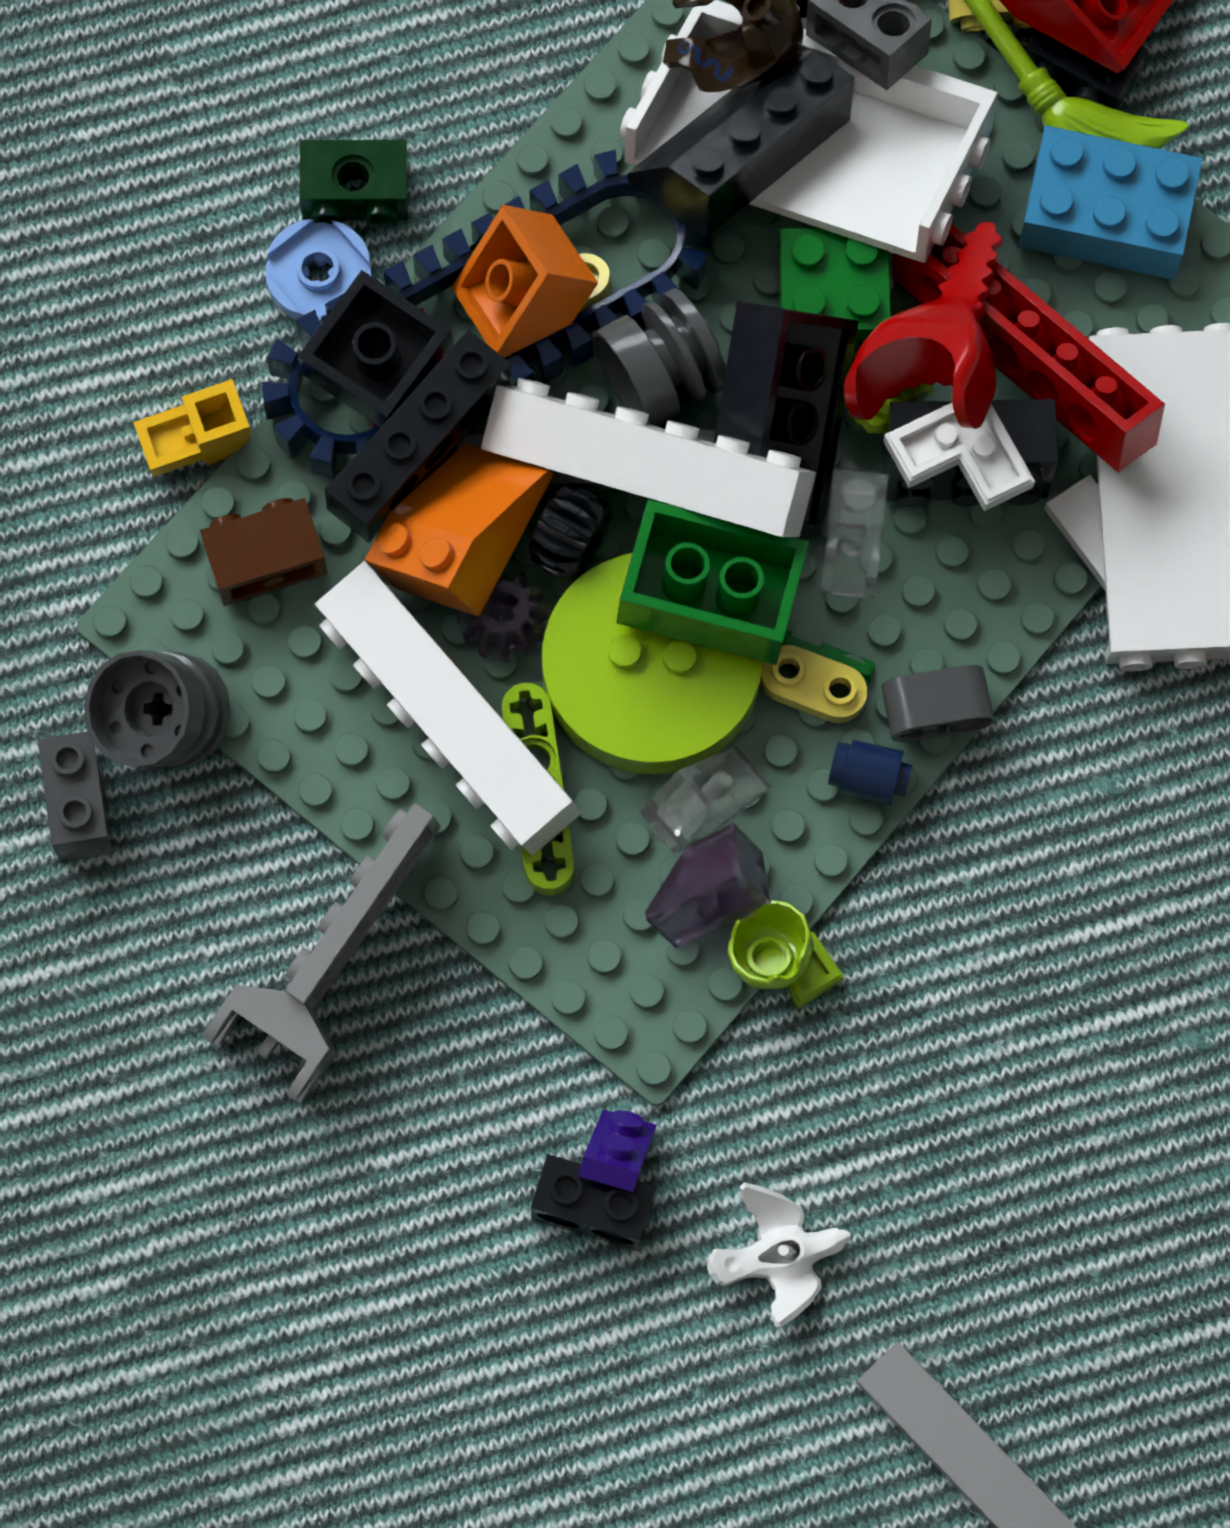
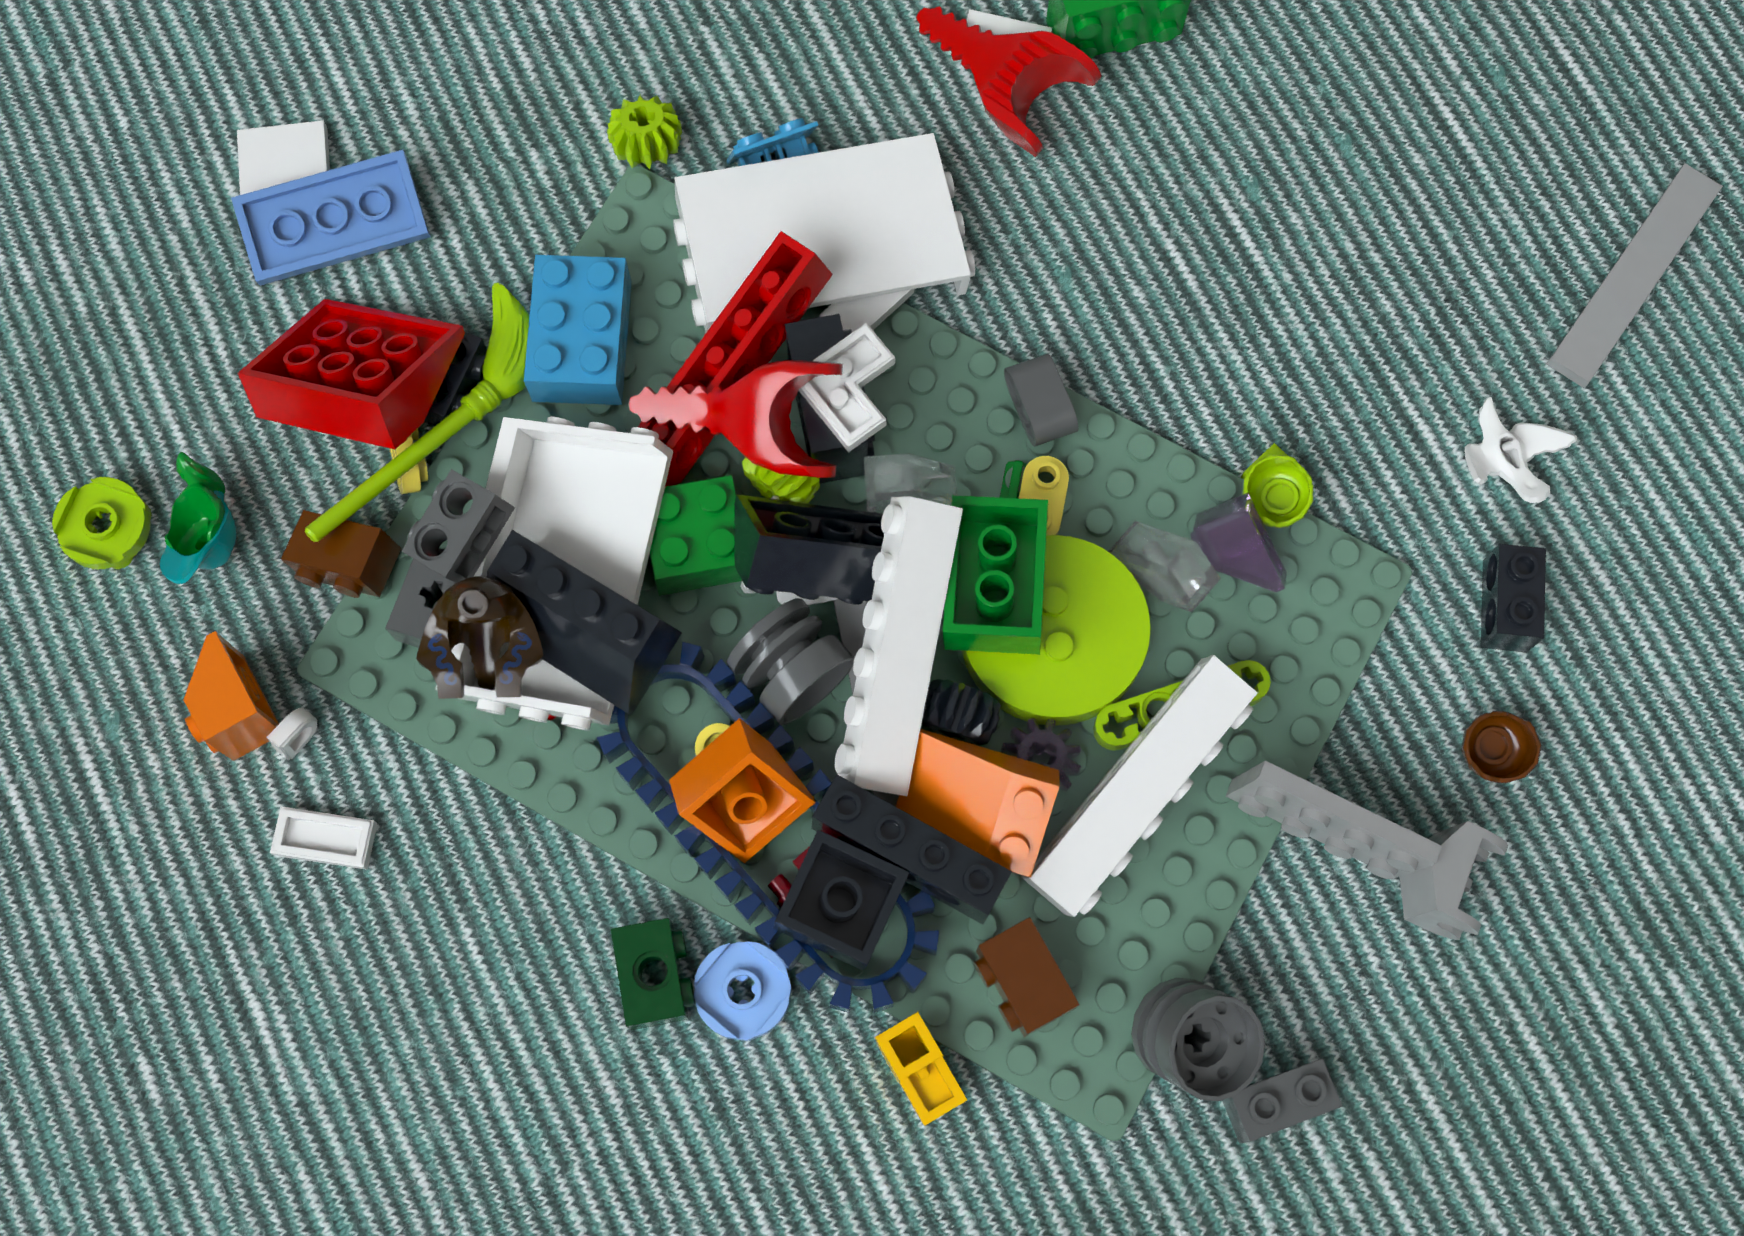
camera: 100 degrees left, 0 degrees up
dark purple plate [578,1109,657,1192] -> none
dark blue brick [828,739,912,805] -> none
none -> reddish brown hair [1461,711,1542,783]

